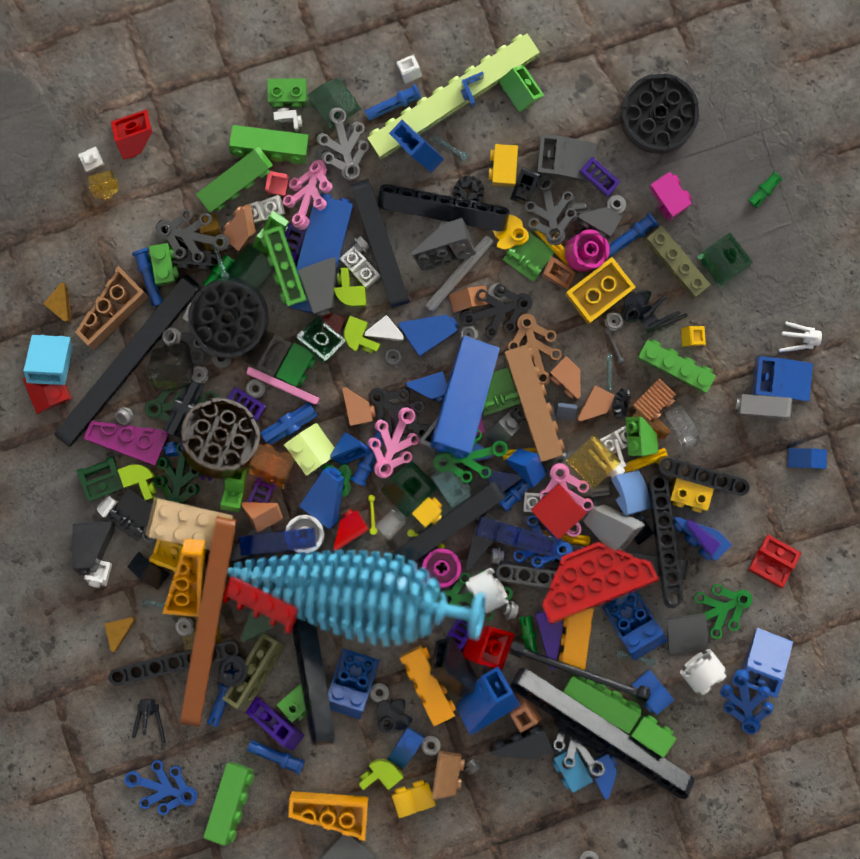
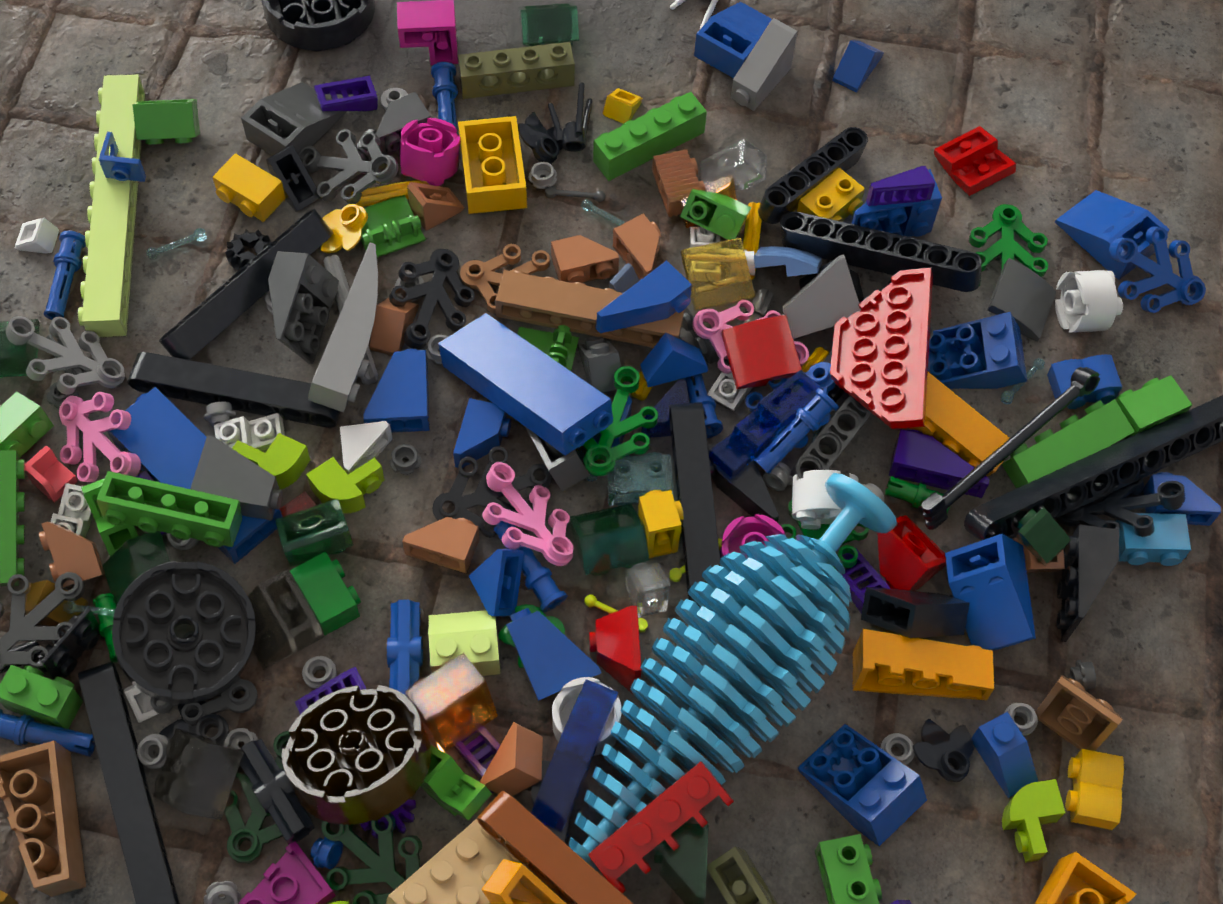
camera: 70 degrees left, 25 degrees down
bright pink tile [246,367,320,405] -> none
black beam [292,616,335,746] -> none
blue slope [389,120,444,173] -> none
black gear [612,388,631,419] -> none
none -> light grey slope [308,242,378,412]
none -> blue slope [596,260,692,333]
none -> blue pin [754,388,840,474]
none -> dark green slope [1016,507,1071,566]

